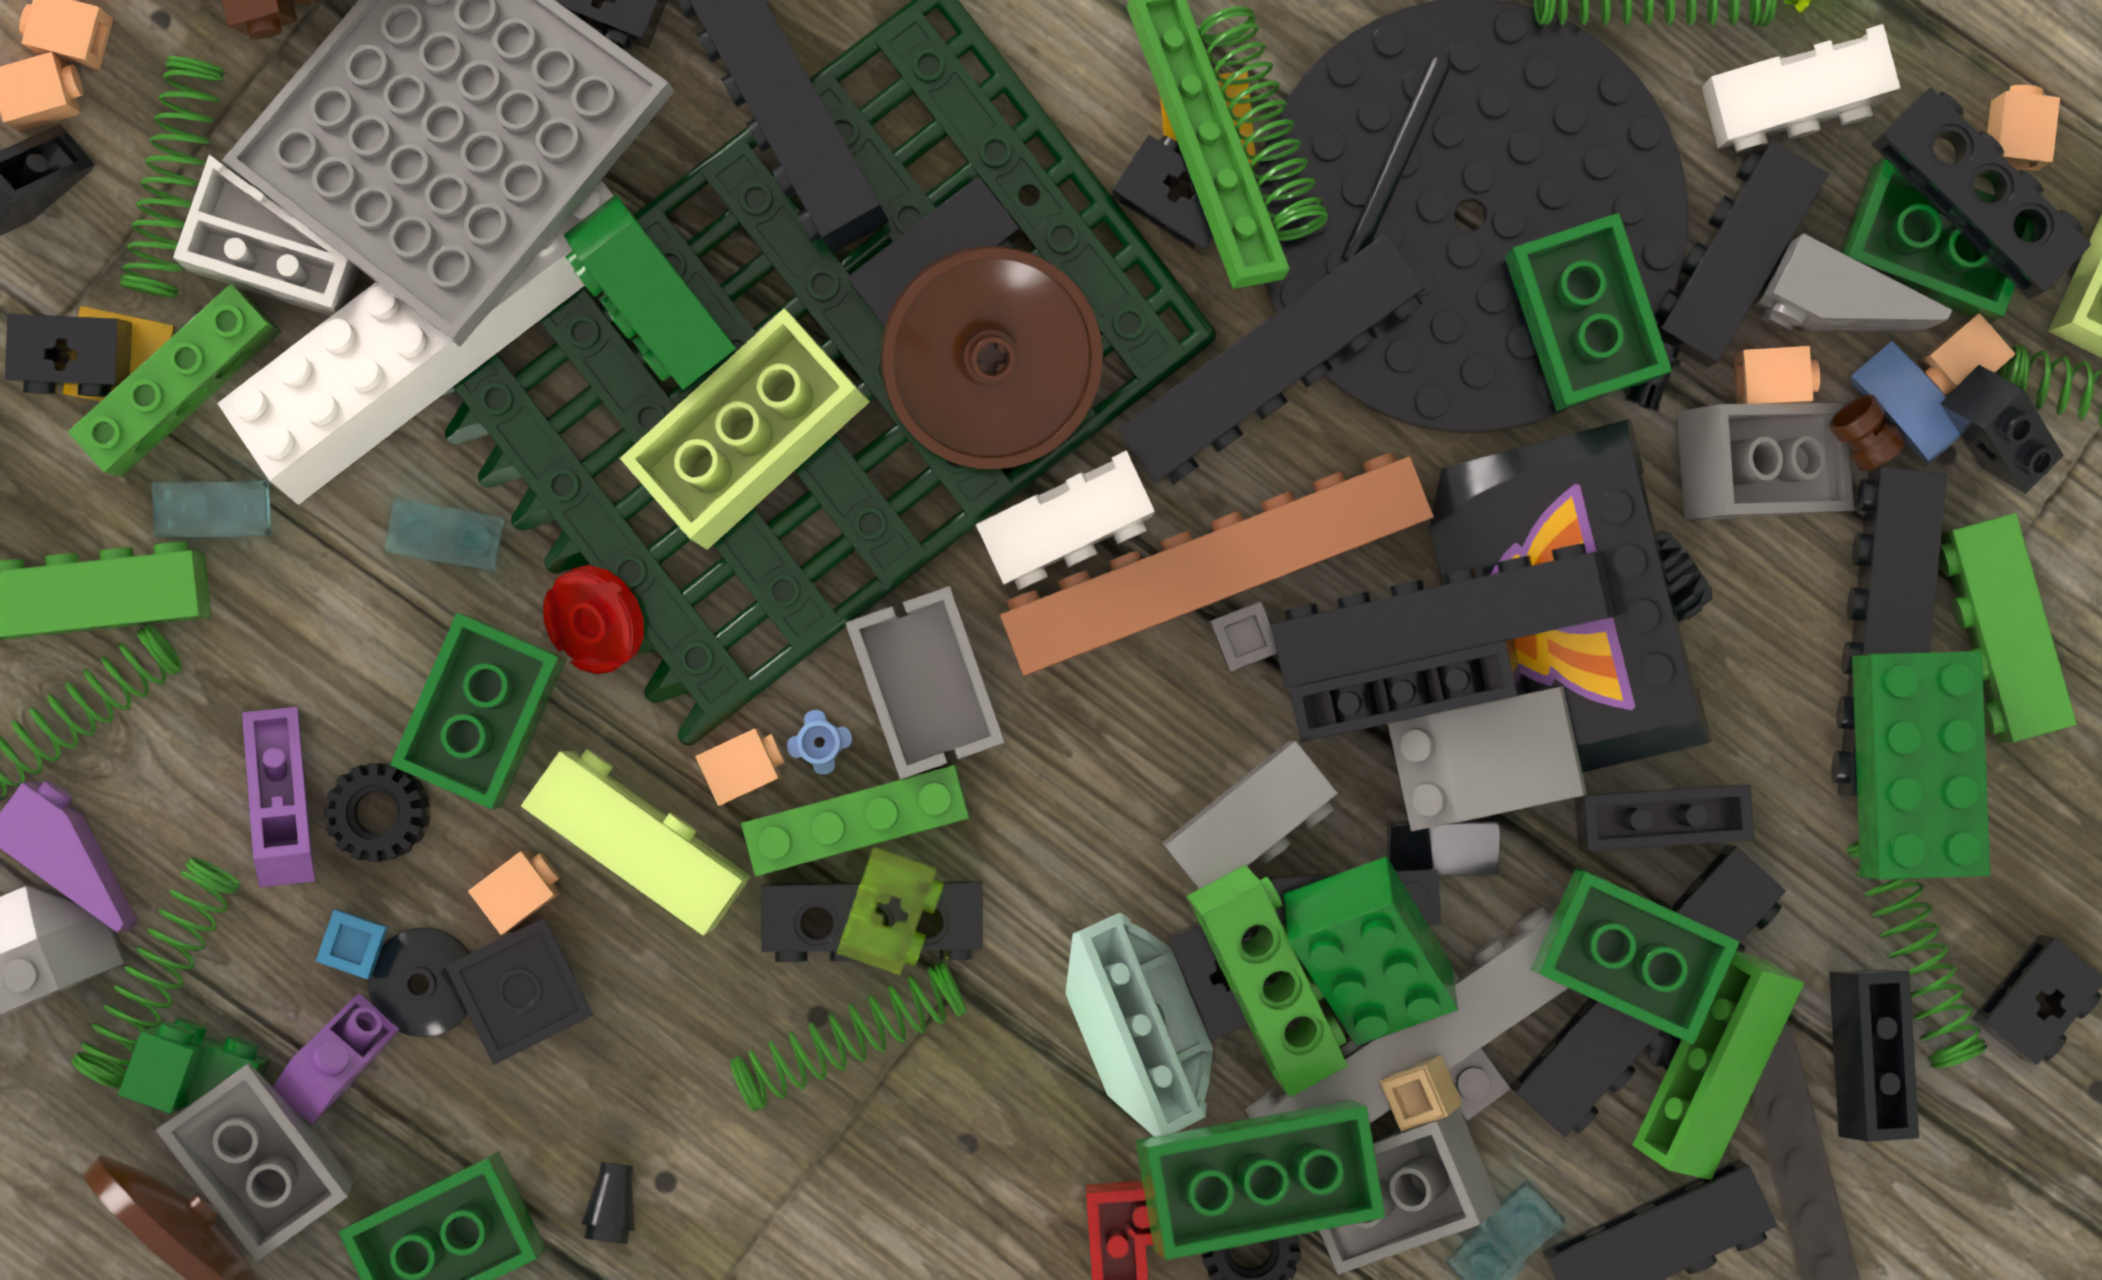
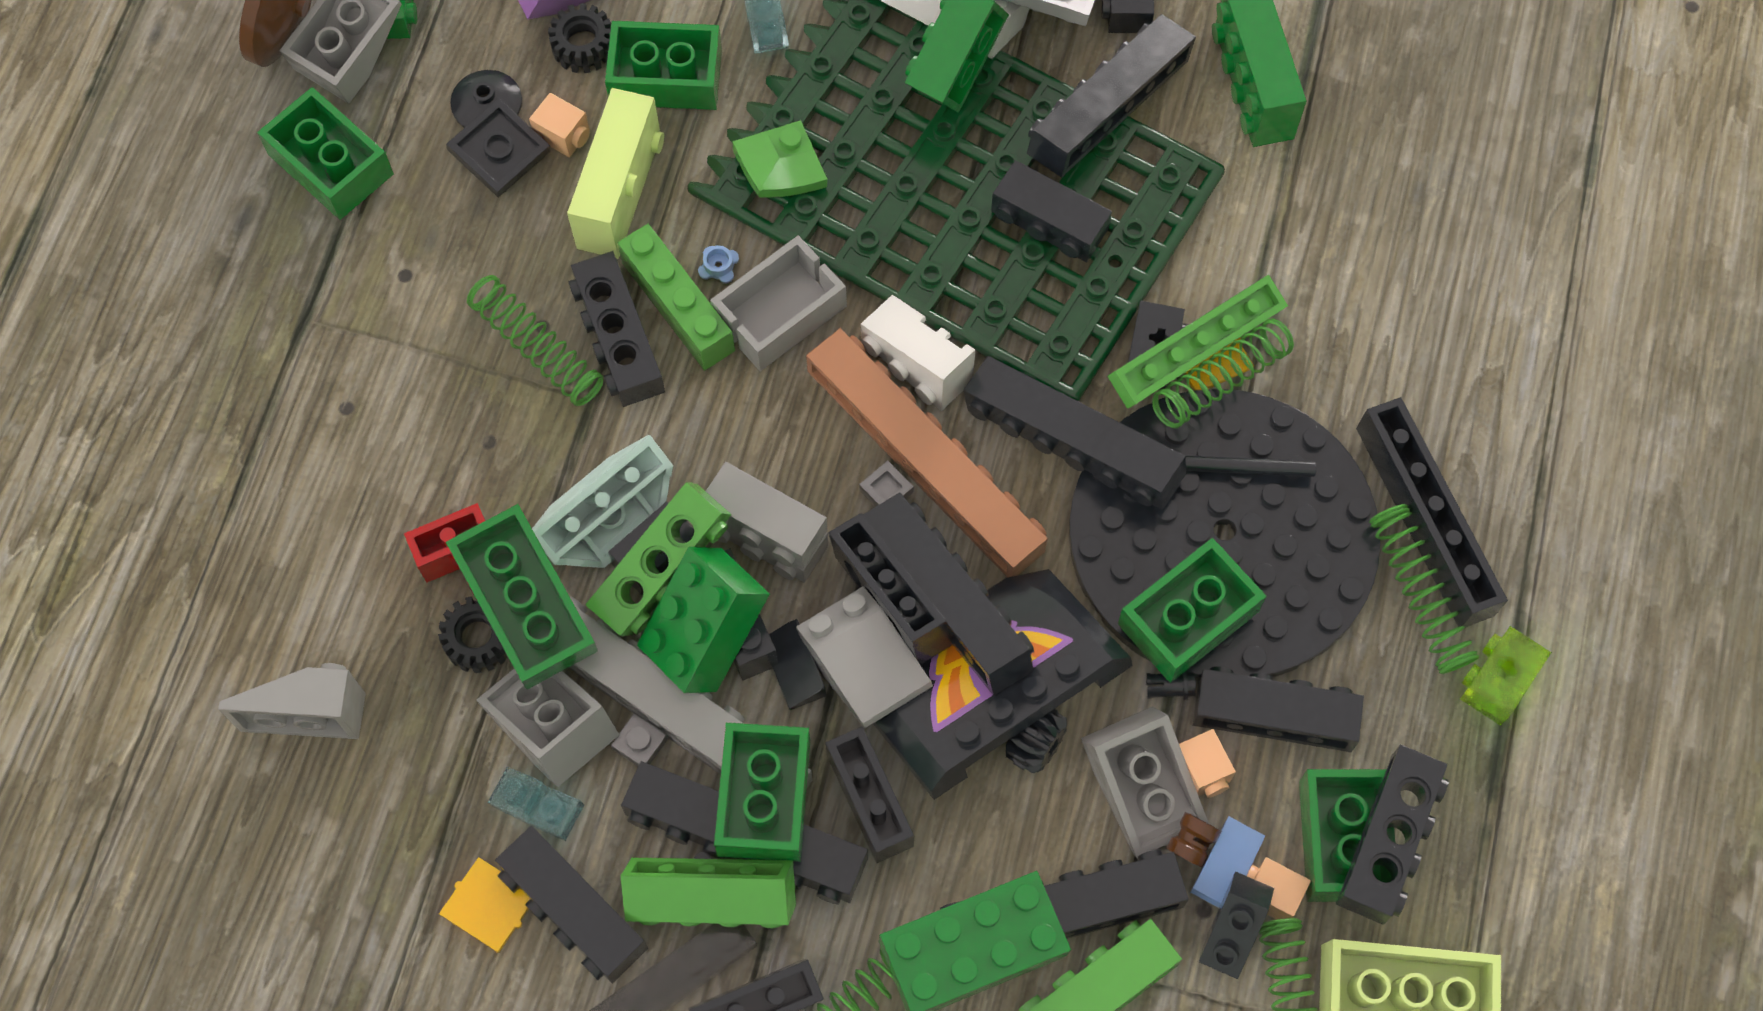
camera: 70 degrees right, 20 degrees down
medium lavender slope [273,993,399,1126] -> none
dark azure plate [315,909,389,979] -> none
red tile [543,565,644,675] -> none
black cone [581,1162,635,1244] -> none
yellowish green brick [620,308,870,550] -> none
light nougat brick [695,728,786,806] -> none
clear neon green brick [837,846,944,975] -> none
reddish brown dish [880,246,1103,469] -> none
tan slope [1379,1055,1462,1132] -> none
white wedge [1701,24,1900,153] -> none
light grey slope [1751,233,1952,333] -> none
light nougat brick [1987,85,2060,171] -> none
none -> bright green plate [733,120,828,198]

